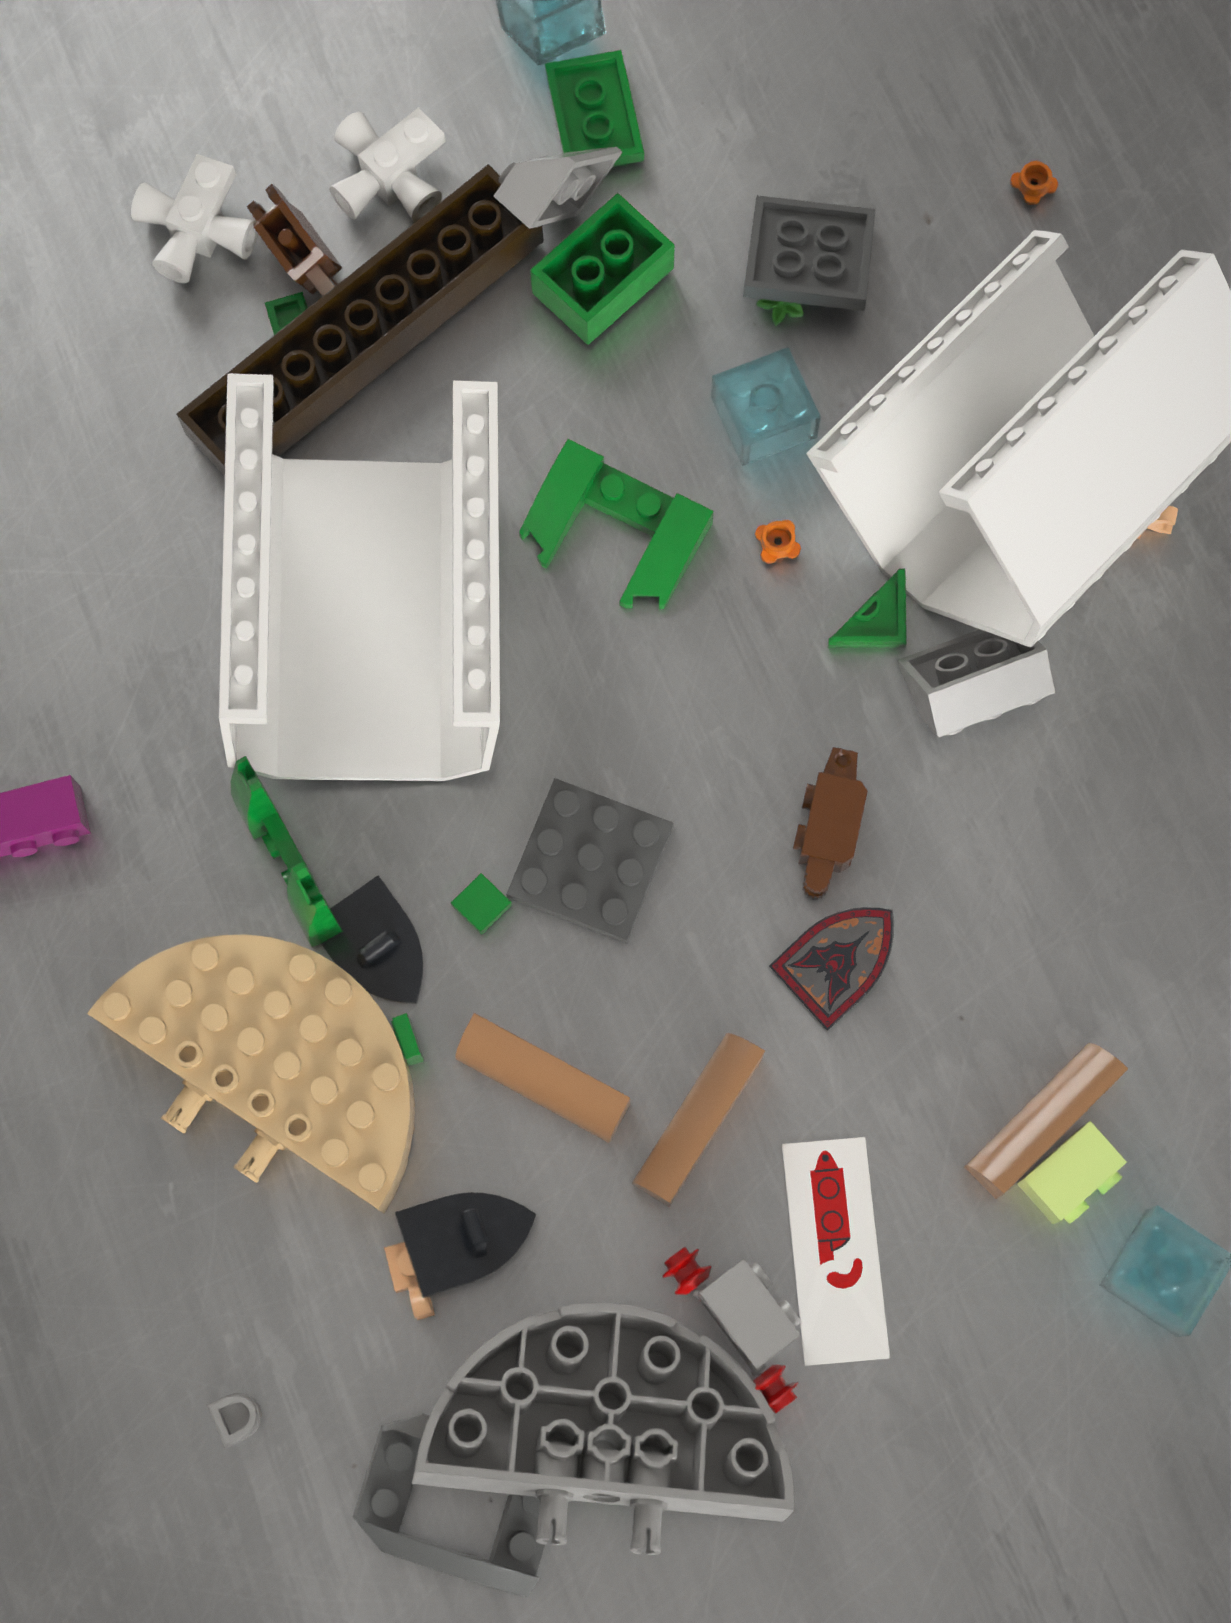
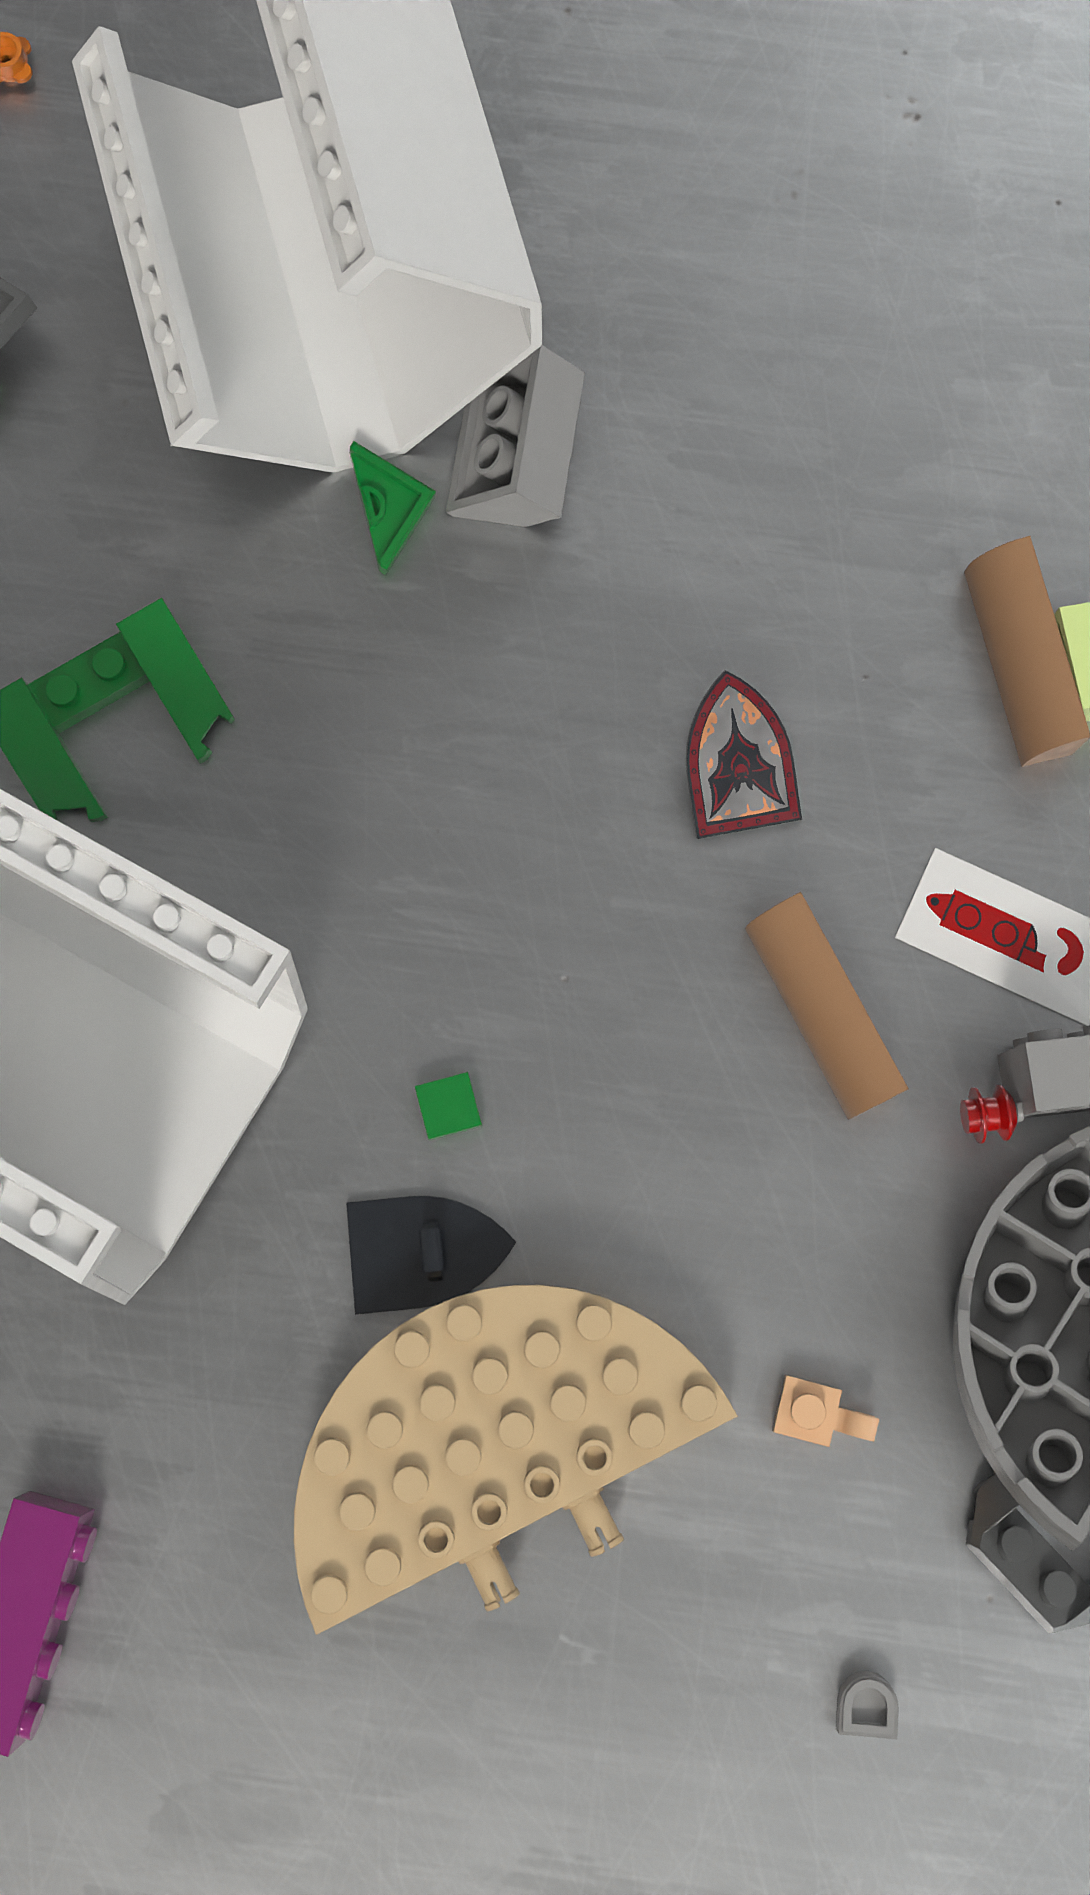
camera: 60 degrees left, 5 degrees up
green wedge [230,756,343,948] -> none
green tile [391,1013,424,1066] -> none
black shield [395,1192,536,1298] -> none
medium nougat brick [455,1013,631,1143] -> none
dark grey plate [506,778,674,943] -> none
clear light blue brick [711,347,821,466] -> none
orange plate [755,520,801,564] -> none
reddish brown hinge [793,747,868,900] -> none

